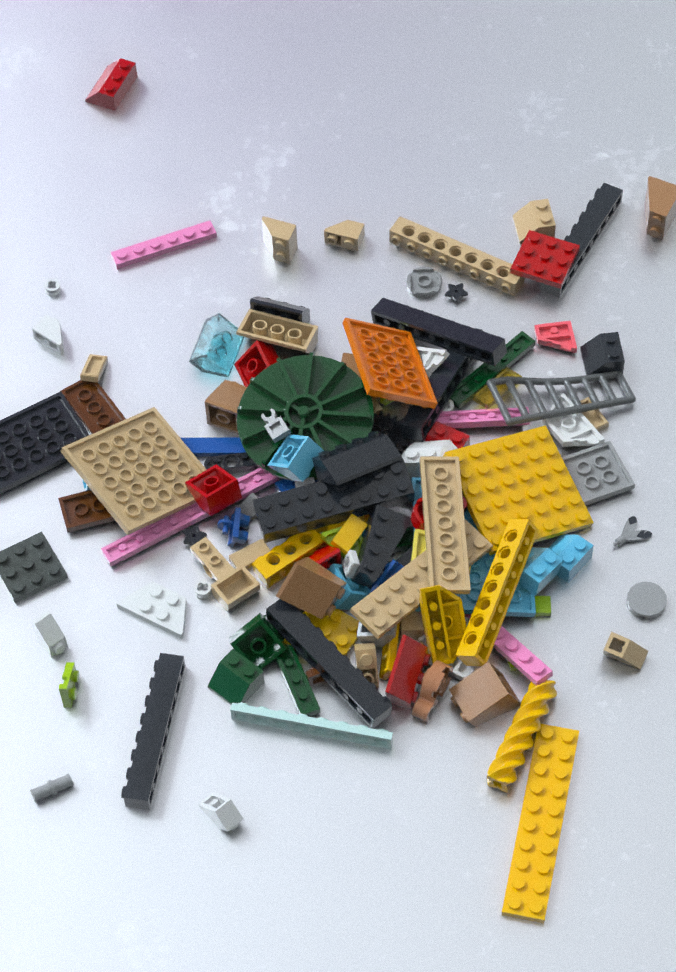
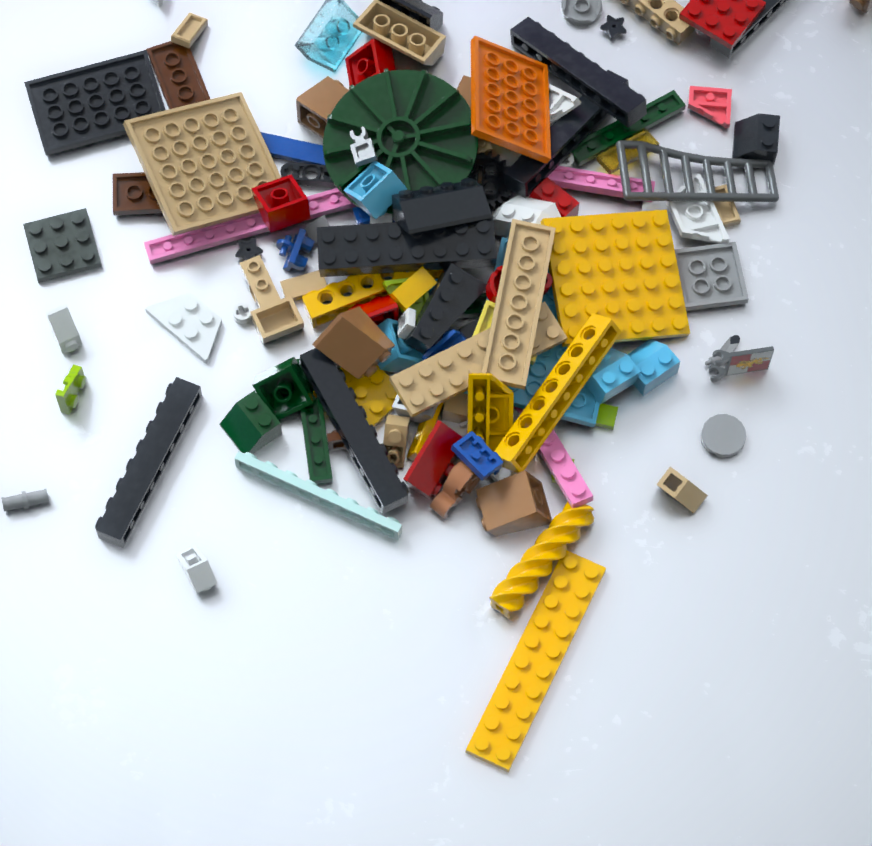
camera: 10 degrees right, 10 degrees up
none -> blue bracket [451,431,503,481]
none -> flag [708,346,774,382]

